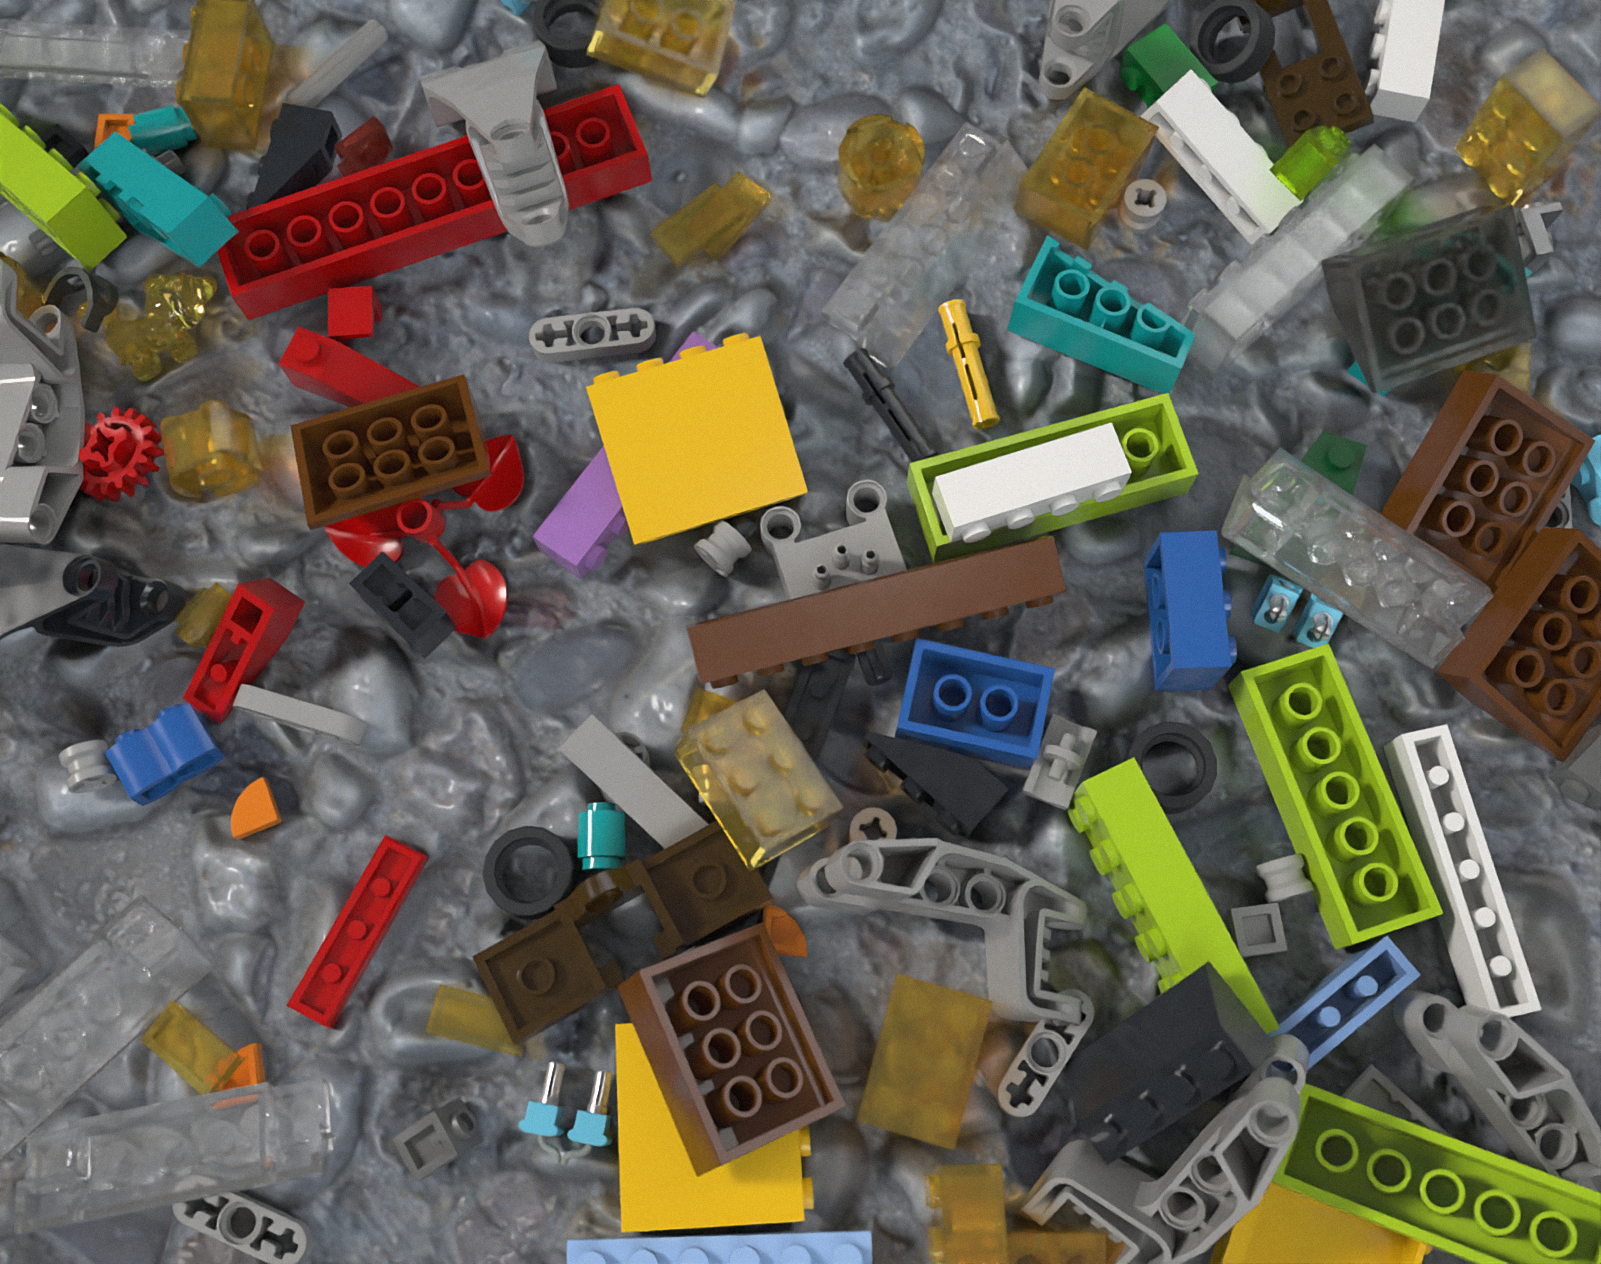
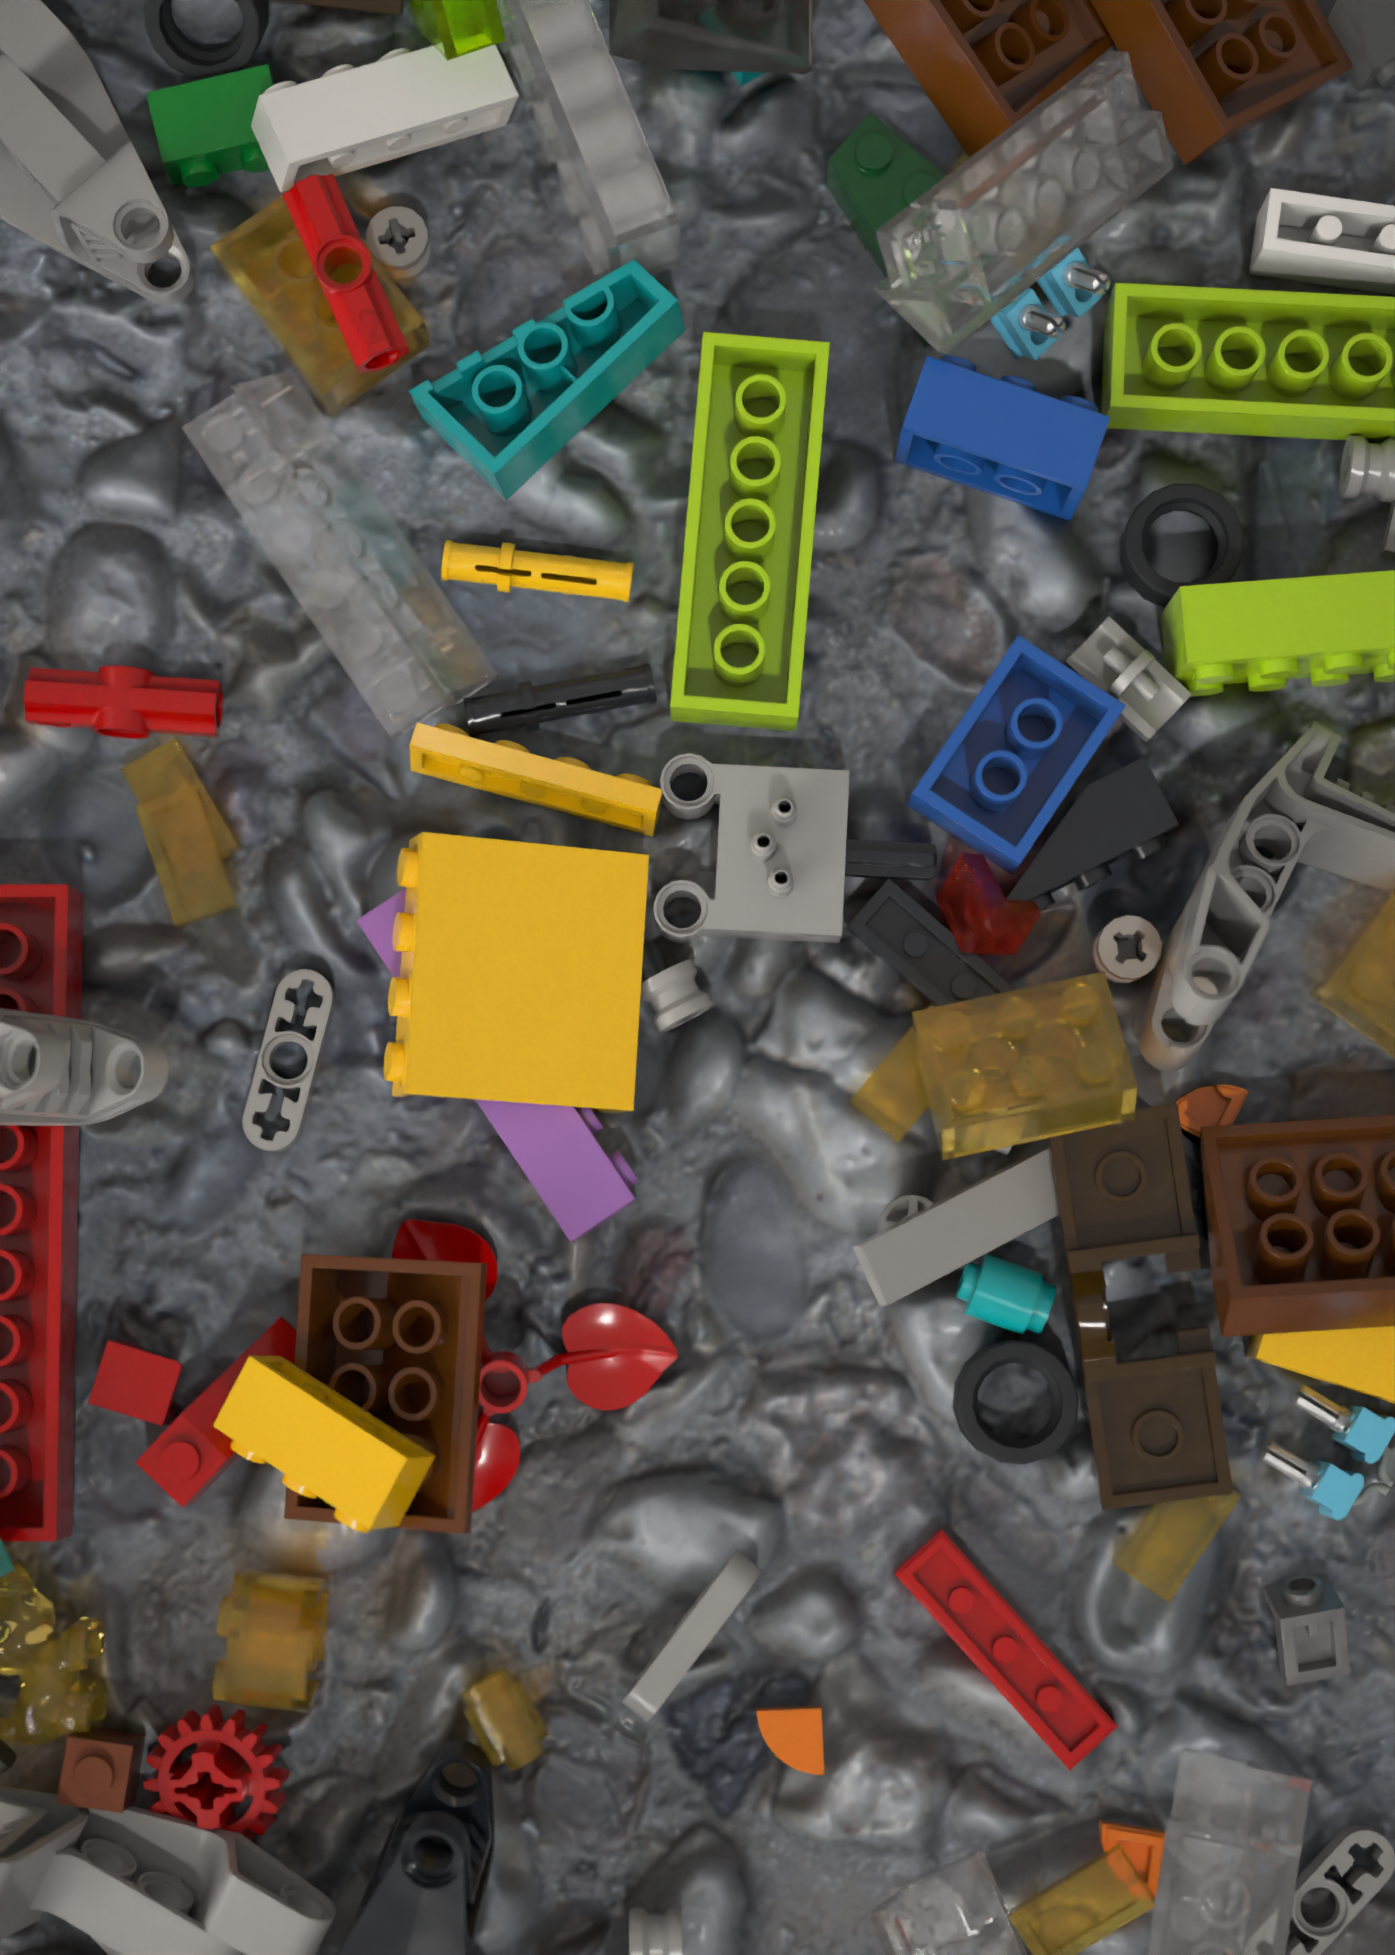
camera: 70 degrees left, 10 degrees up
blue brick [105,703,225,806] -> none
red slope [183,577,305,723] -> none
black brick [349,551,457,659] -> none
reddish brown brick [685,536,1066,689] -> none
clear yellow brick [838,114,925,218] -> none
white brick [932,423,1132,543] -> none
none -> red piece [23,665,224,739]
none -> copper brick [56,1725,146,1813]
none -> yellow brick [213,1356,435,1533]
none -> red piece [282,174,409,373]
none -> yellow plate [409,722,662,837]
none -> clear red bracket [935,853,1041,955]

